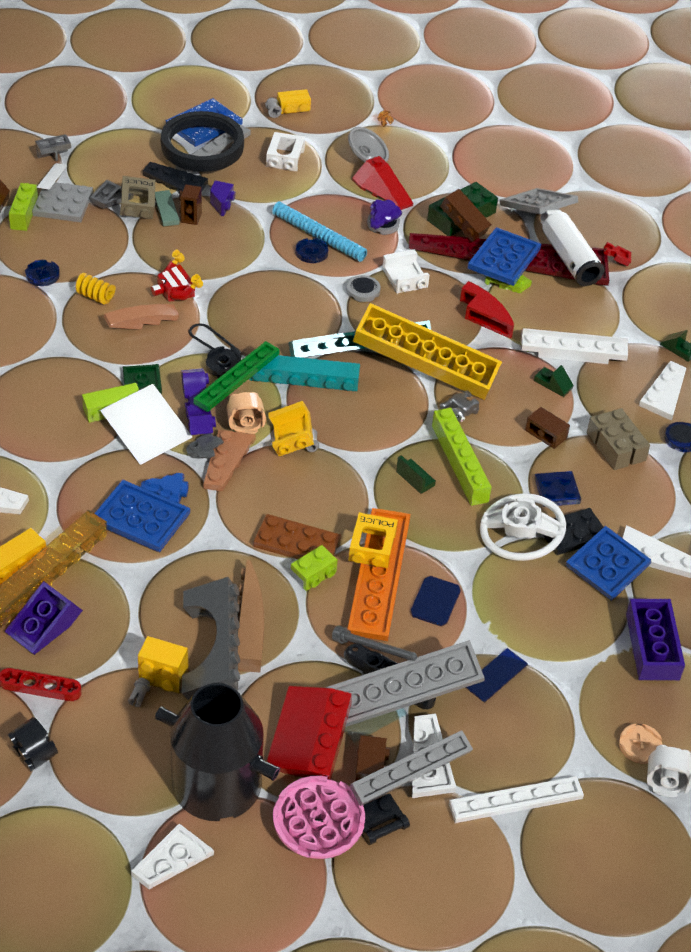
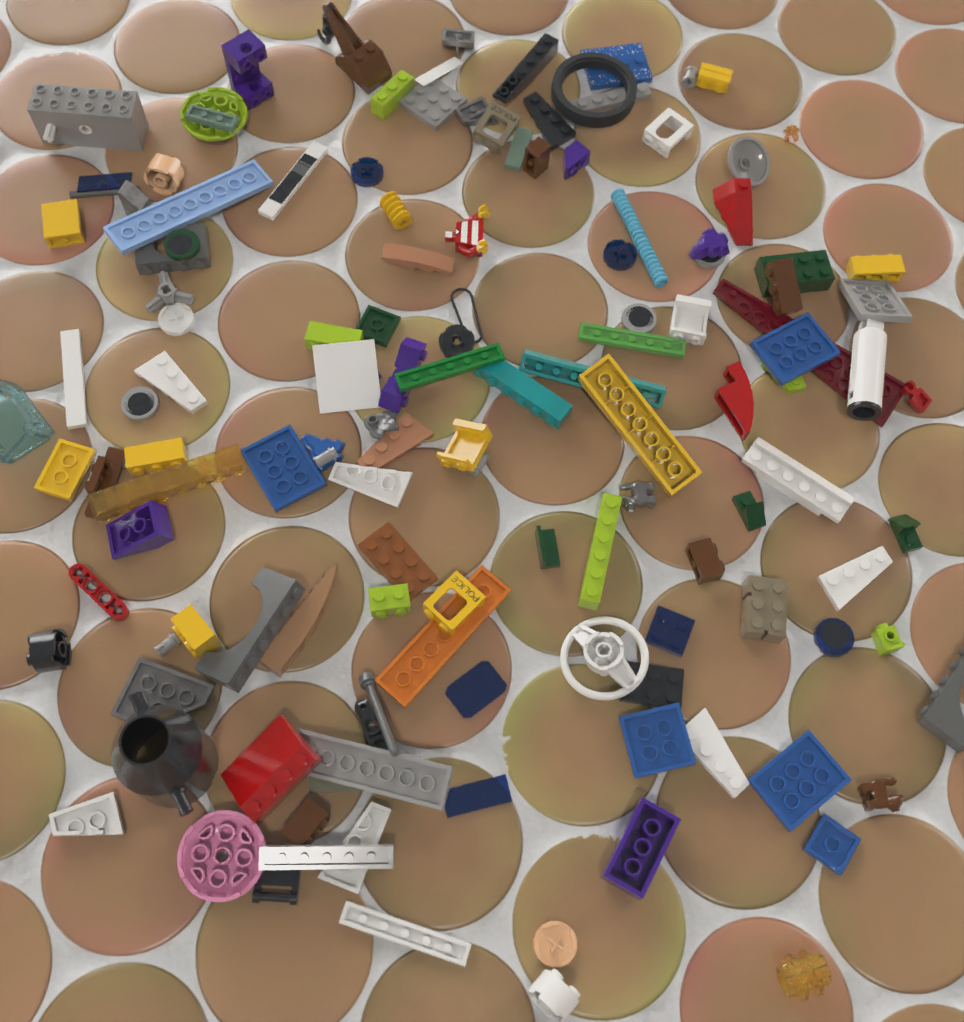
camera: 30 degrees right, 20 degrees up
light nougat brick [226,392,266,434] -> none
none -> flat silver wing [111,657,215,721]
none -> light grey pin [313,447,339,468]
none -> white wing [328,462,413,508]
none -> black slope [492,33,559,104]
none -> bright green plate [578,322,686,359]
none -> yellow brick [845,254,906,282]

